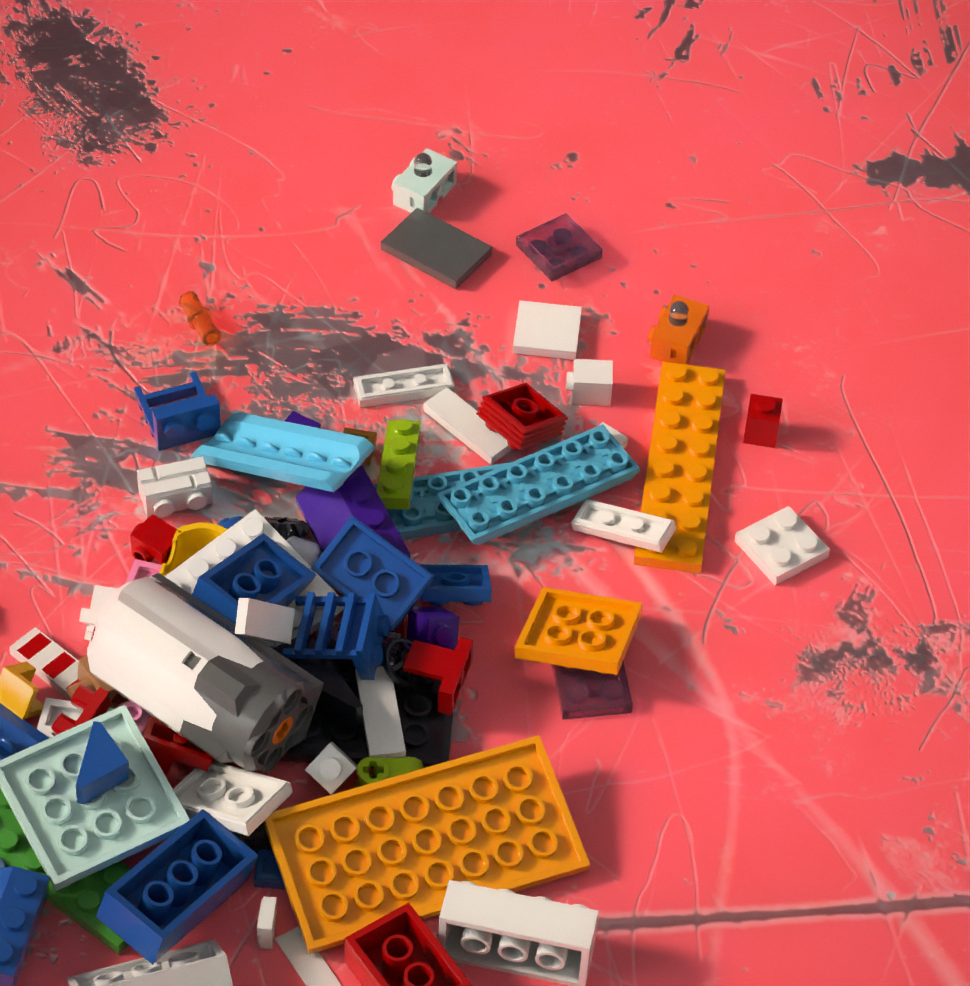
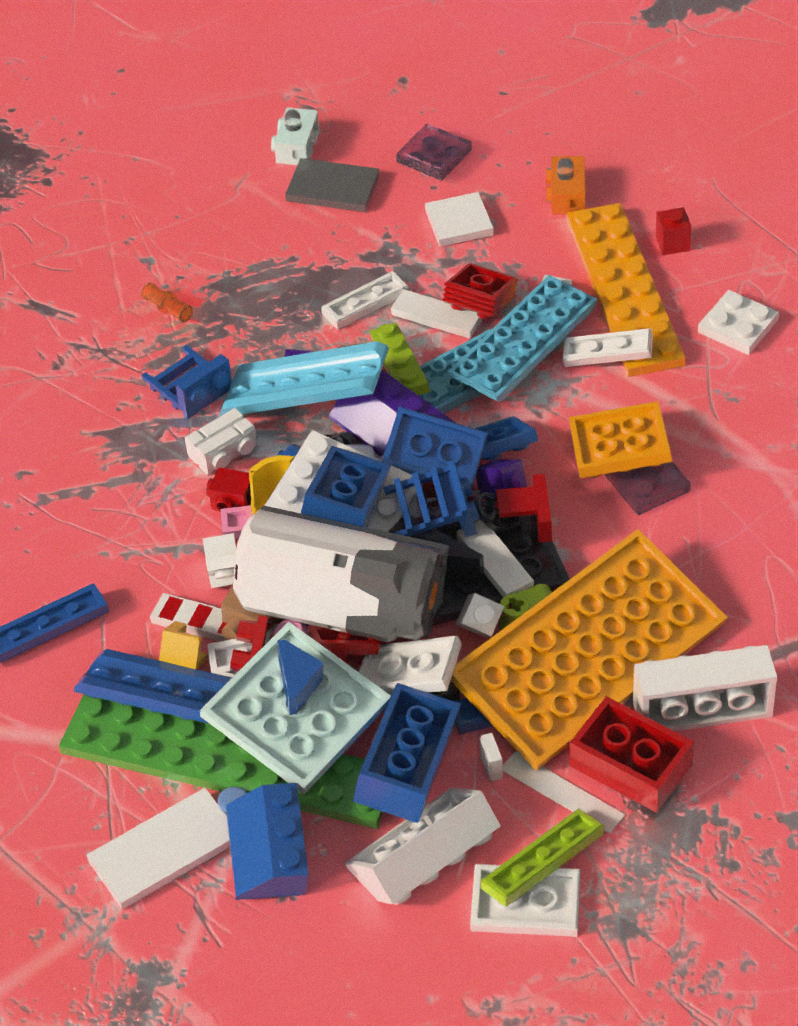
camera: 15 degrees left, 0 degrees up
white tile [235,598,295,644] -> none
white brick [566,359,613,406] -> none

